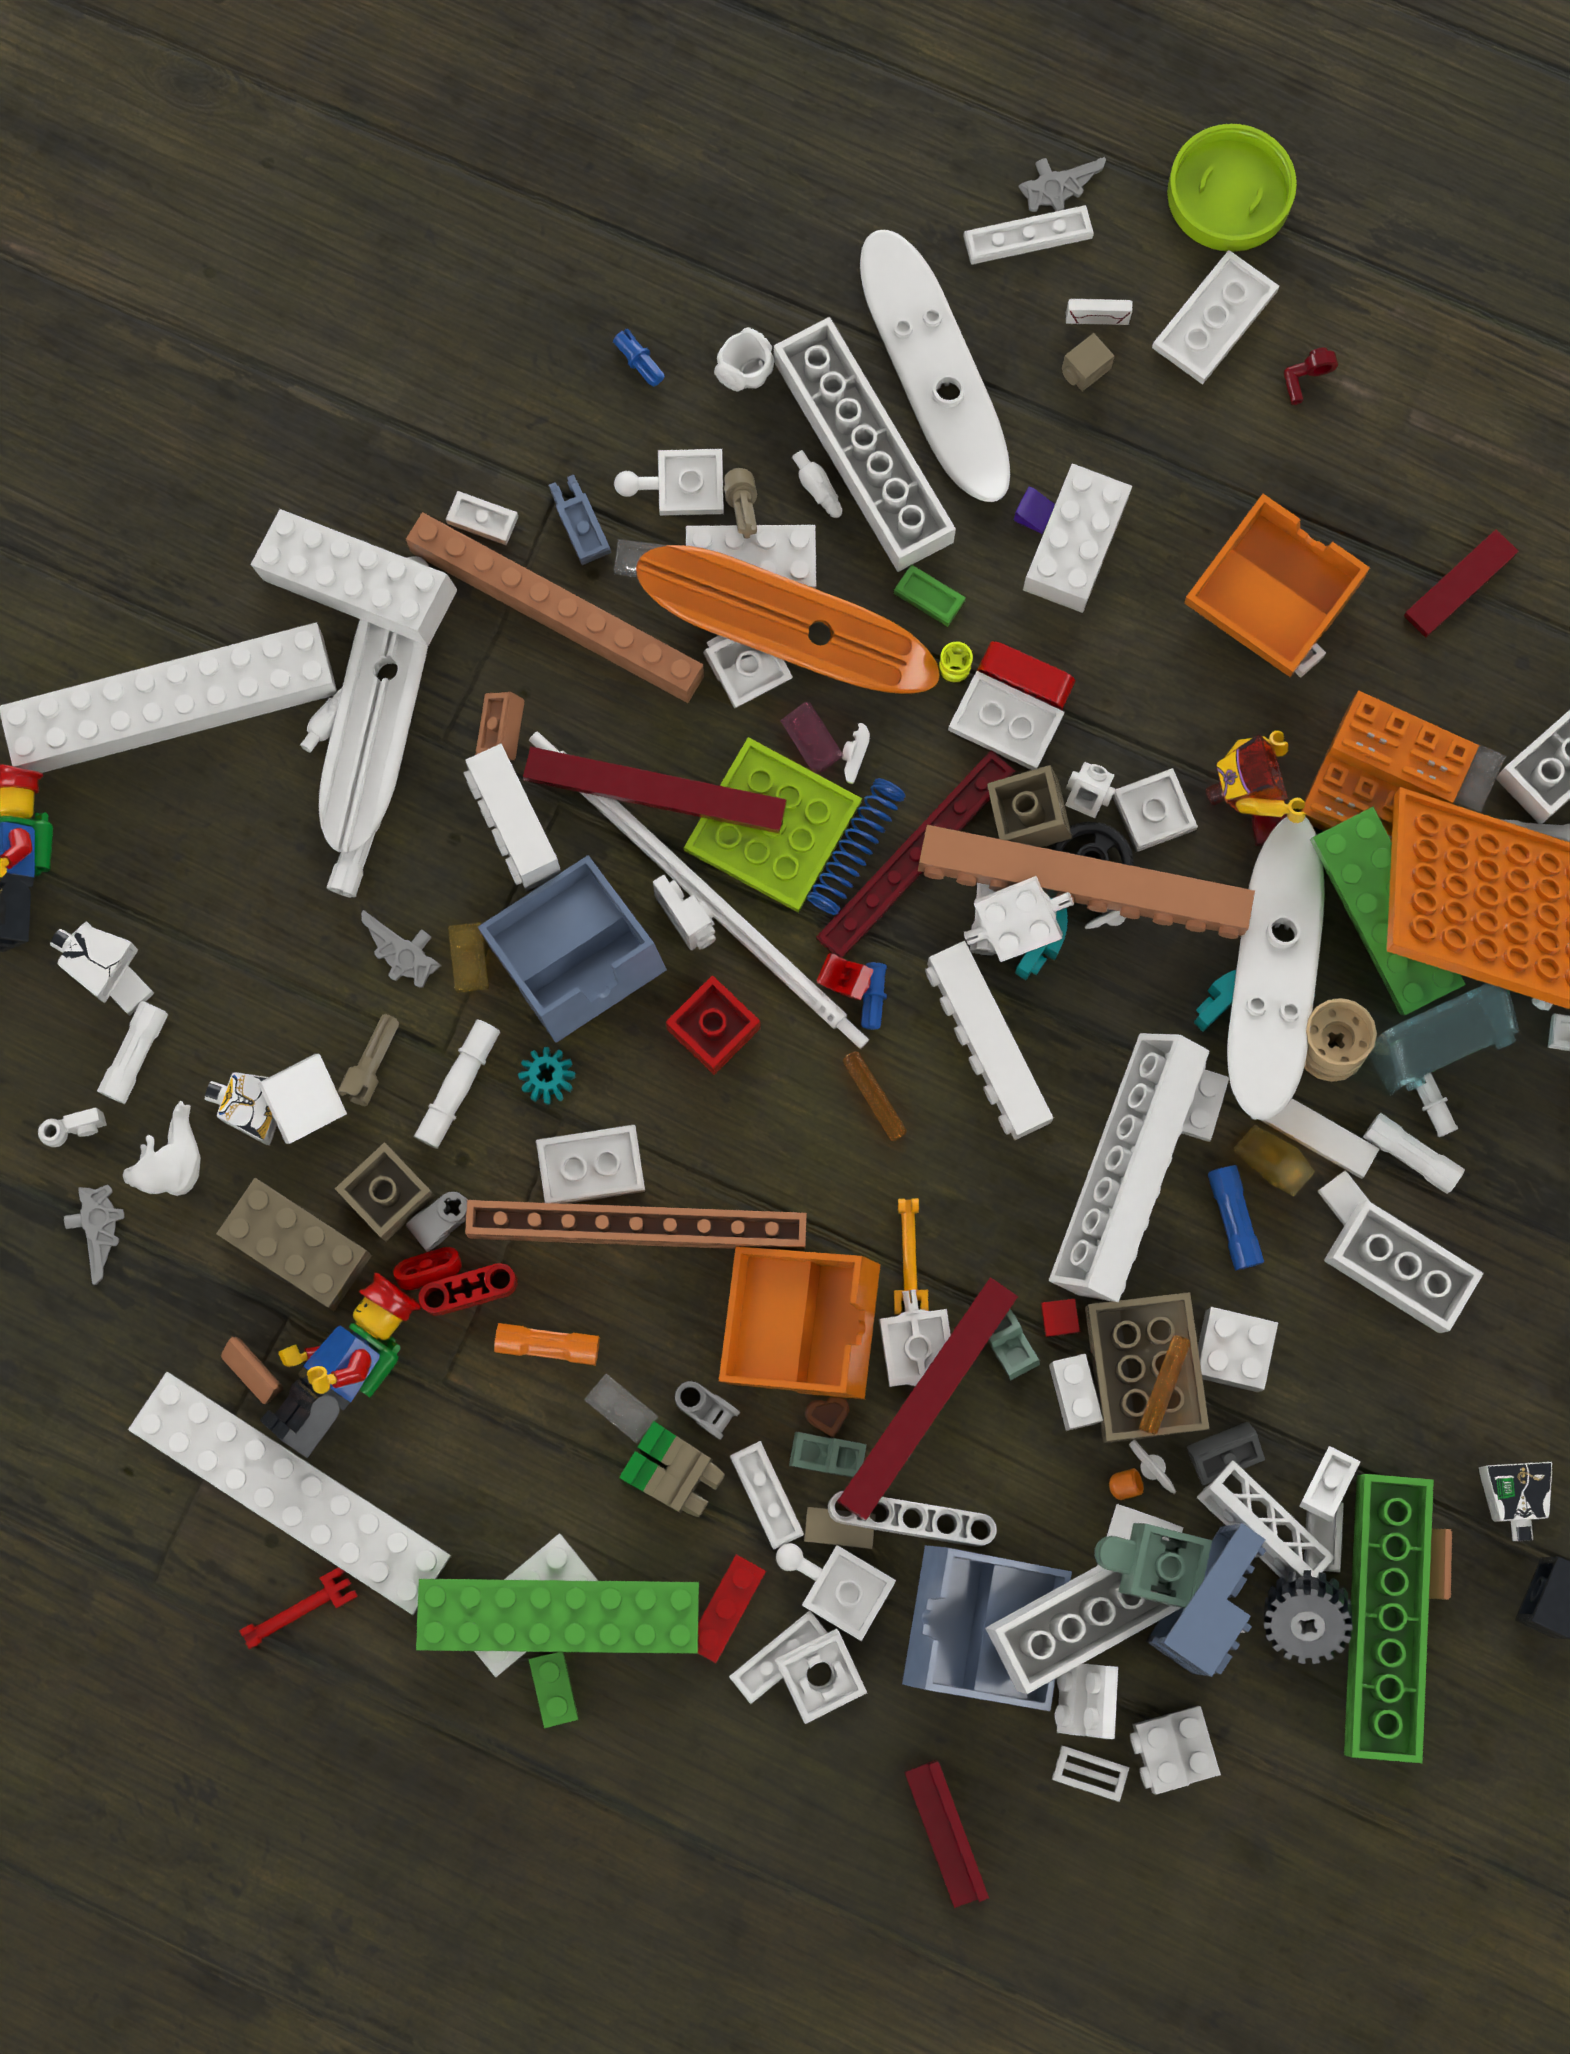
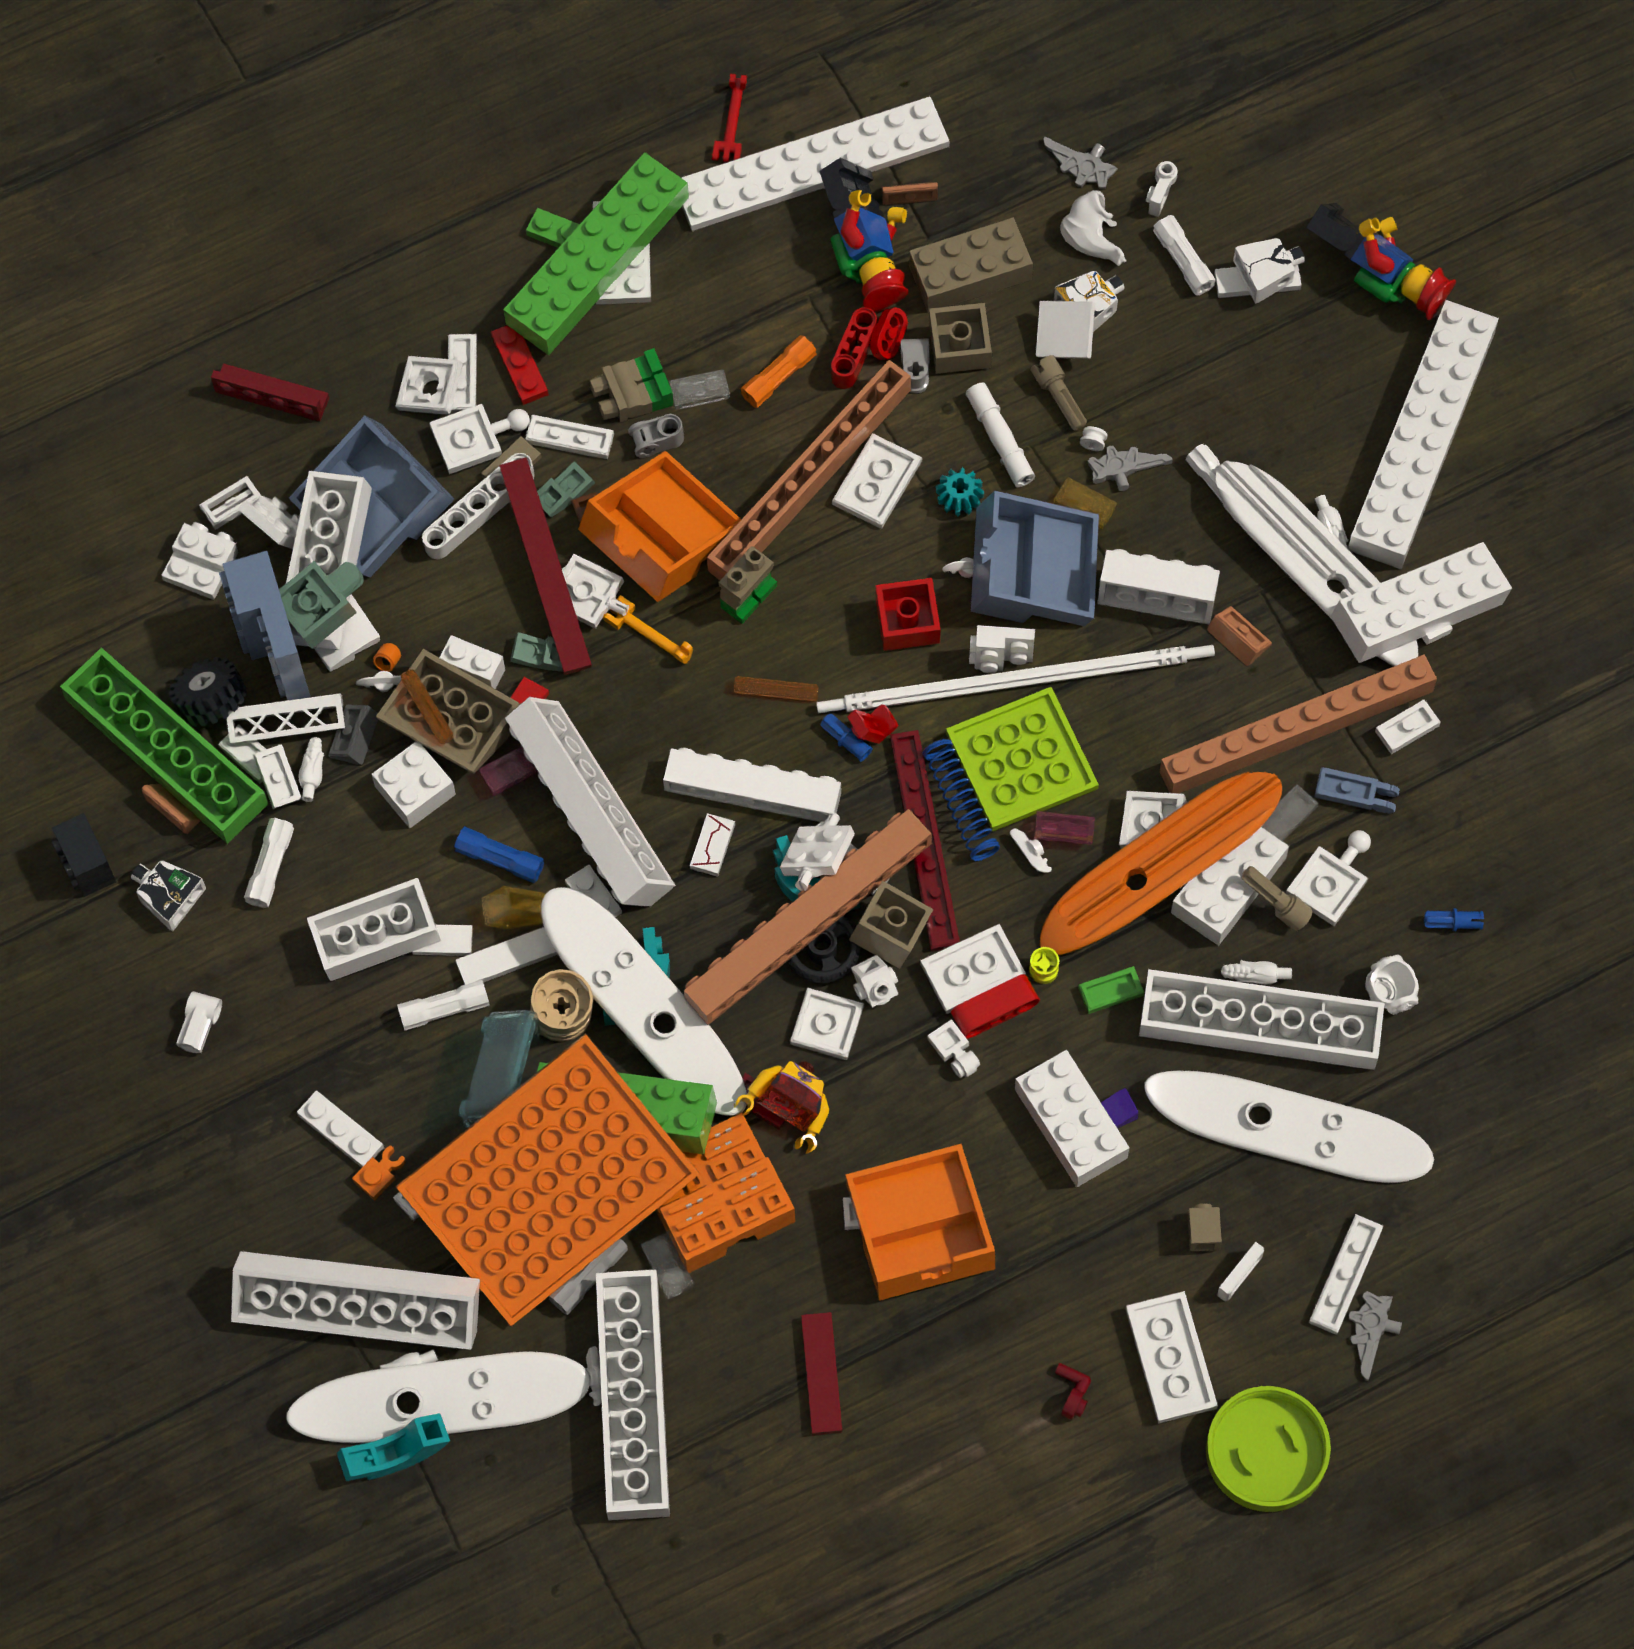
camera: 130 degrees right, 10 degrees down
dark red tile [523,746,787,834] -> none
white axle [1412,1071,1459,1137] -> none
none -> white axle [244,818,294,908]
none -> white piece [299,737,324,802]
none -> clear pink plate [479,746,538,797]
none -> white tile [690,813,735,877]
none -> dark tan hips [719,546,777,624]
none -> white plate [928,1019,980,1078]
none -> white piece [942,557,974,578]
none -> white bush [1080,426,1108,451]

